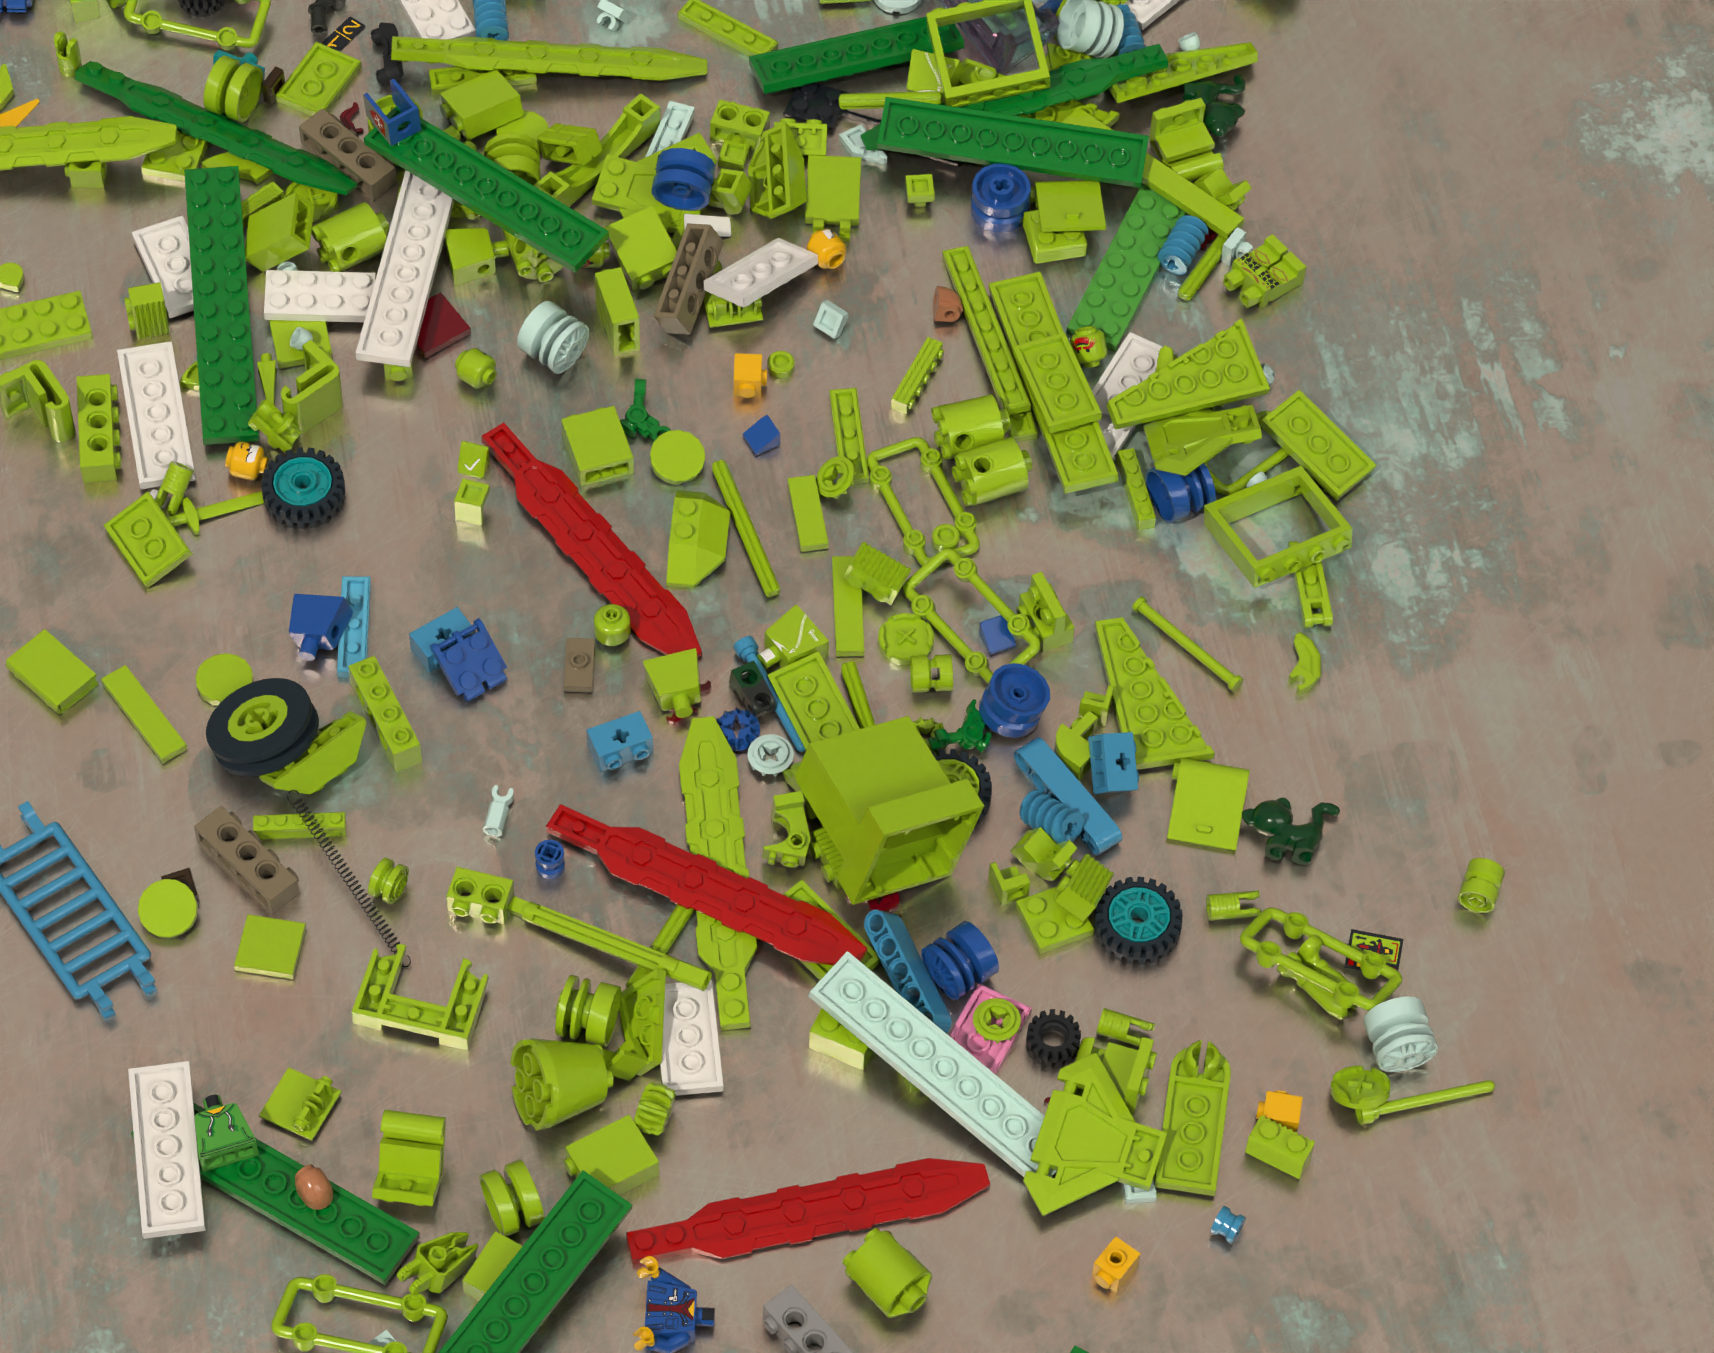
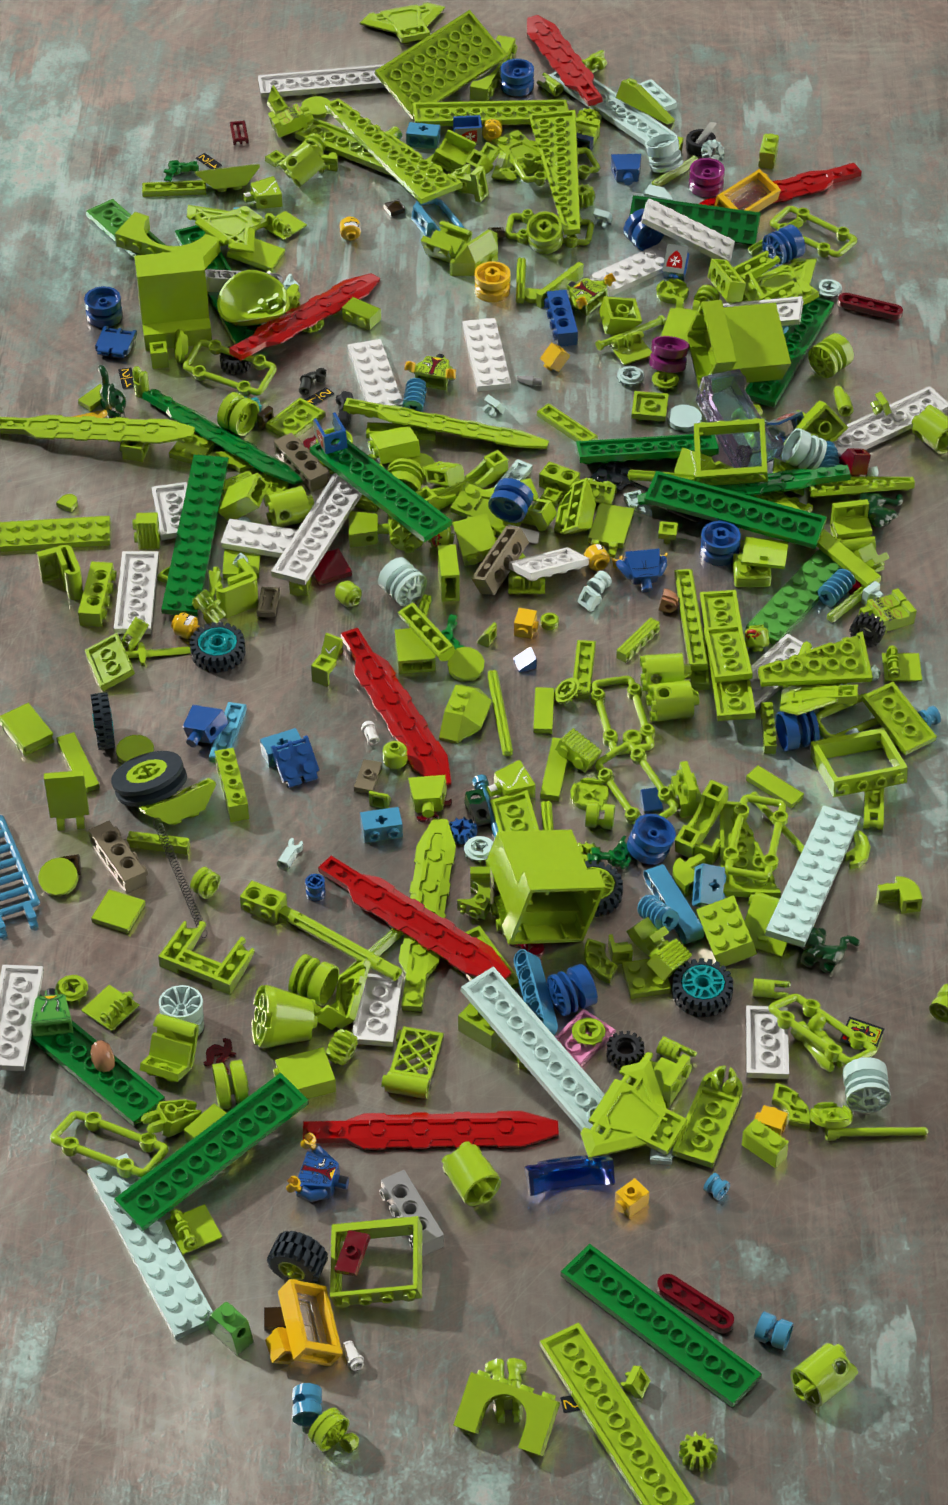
camera: 15 degrees right, 10 degrees down
none -> lime tile [44,770,89,831]
none -> lime gear [55,975,89,1003]
none -> black wheel [90,692,116,750]
none -> dark green animal [98,365,126,418]
none -> black sticker [118,367,134,389]
none -> light aqua wheel [159,985,204,1036]
none -> dark red piece [203,1038,236,1074]
none -> dark tan plate [257,586,280,618]
none -> white pin [361,721,380,746]
none -> lime slope [369,791,391,809]
none -> lime piece [381,1026,444,1099]
none -> lime brick [398,602,455,662]
none -> lime axle [418,594,432,616]
none -> lime slope [477,622,497,648]
none -> clear blue windscreen [524,1155,615,1196]
none -> lime tile [584,938,618,984]
none -> light aqua wheel [587,571,612,595]
none -> blue torso [612,549,668,592]
none -> lime arch [675,780,728,858]
none -> lime piece [696,895,757,967]
none -> lime bar [723,794,788,880]
none -> lime tile [746,765,804,809]
none -> white plate [746,1006,789,1079]
none -> light aqua plate [765,806,861,947]
none -> lime tile [772,1083,811,1129]
none -> dark red slope [839,448,871,477]
none -> black tyre [849,612,886,647]
none -> lime brick [876,876,923,914]
none -> lime hinge [882,645,922,681]
none -> dark azure wheel [918,706,941,727]

